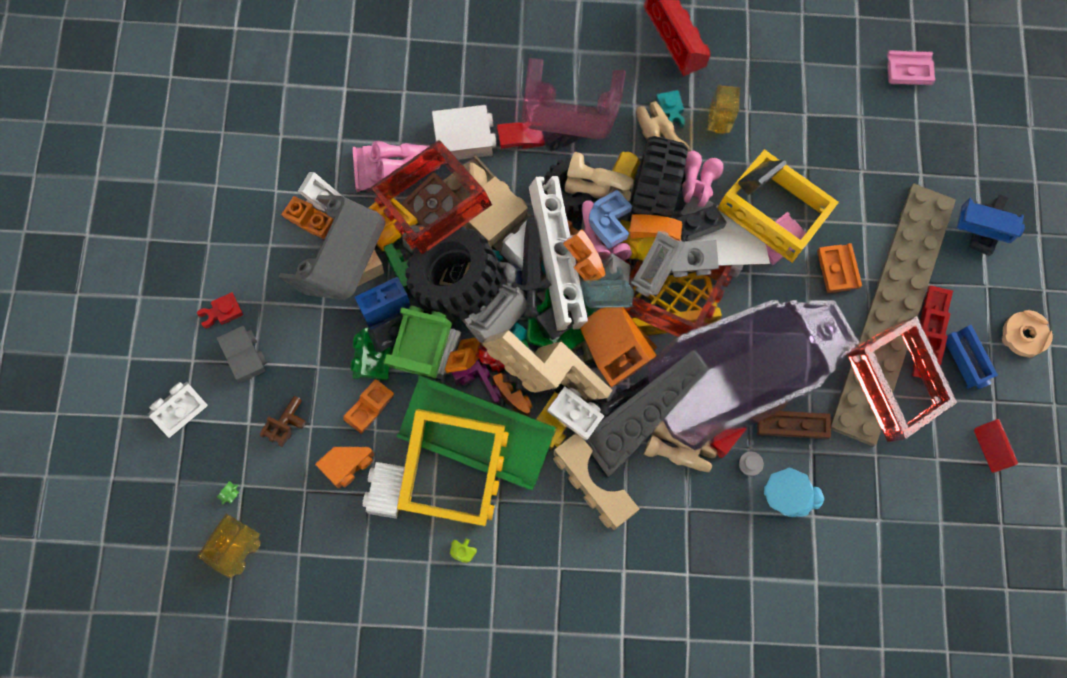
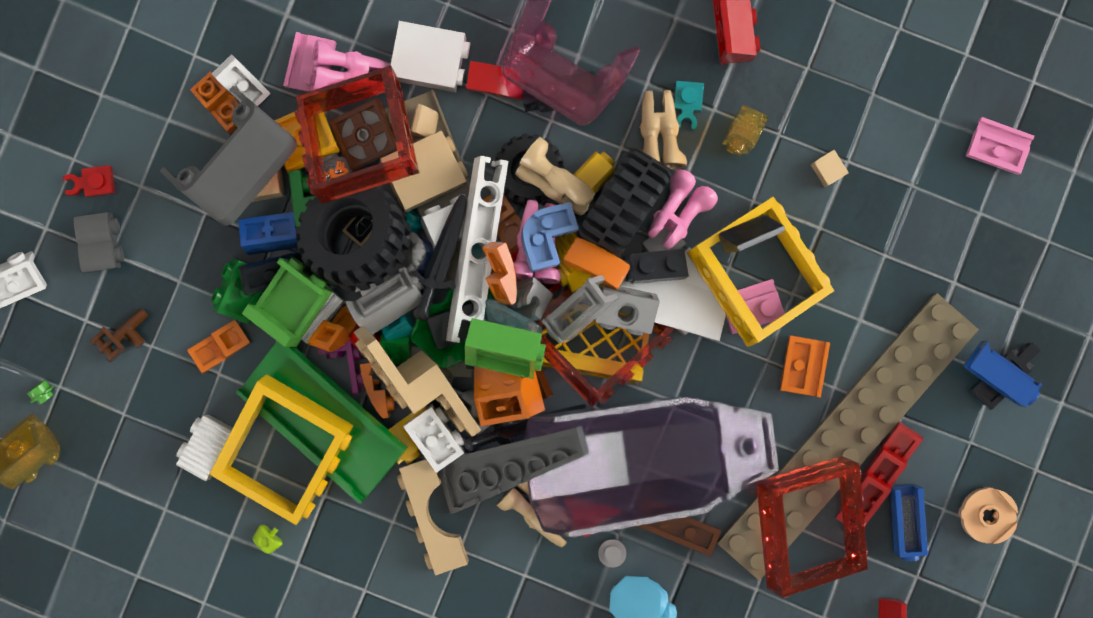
camera: 30 degrees right, 15 degrees up
orange slope [315,447,374,489] -> none
none -> bright green window [465,318,546,379]
none -> tan slope [810,150,849,187]

